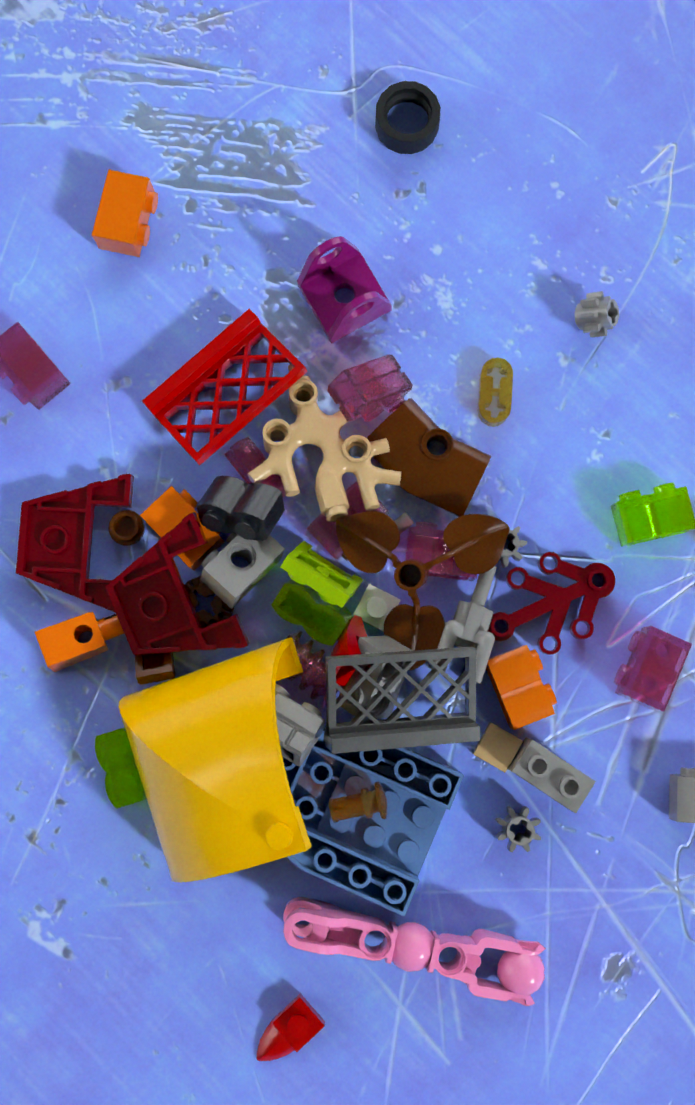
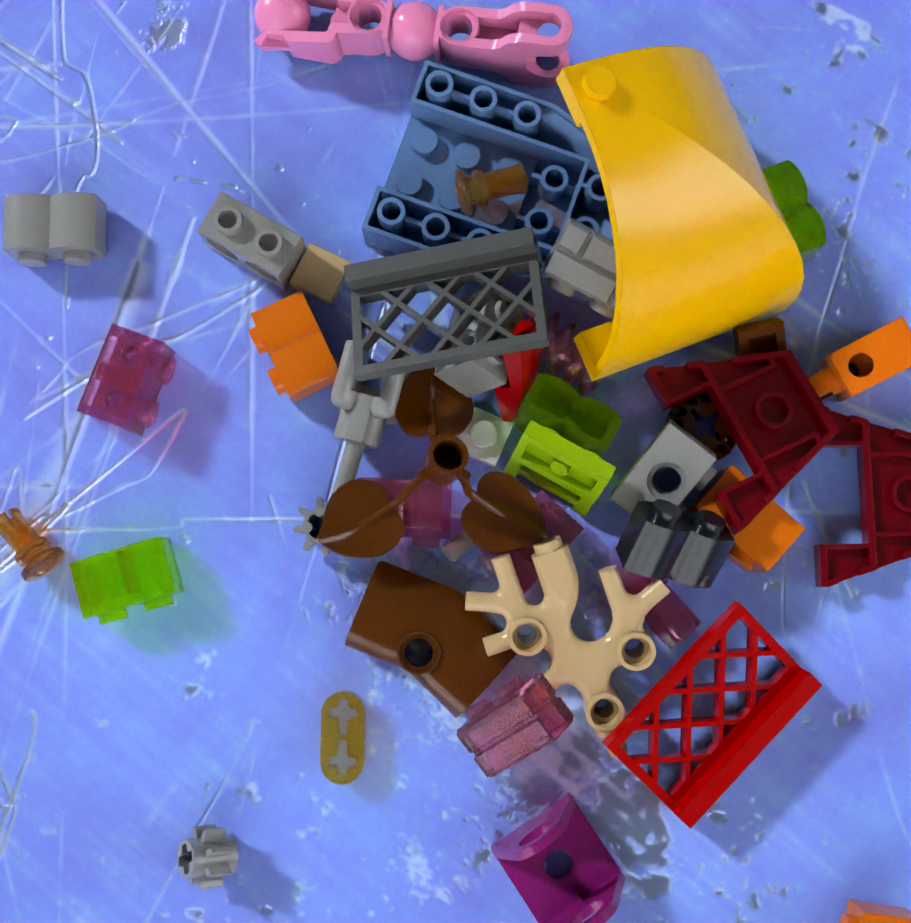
camera: 170 degrees right, 0 degrees up
reddish brown plate [108,510,145,546] -> none
dark red plant [488,552,616,655] -> none
light grey gear [495,806,541,852] -> none

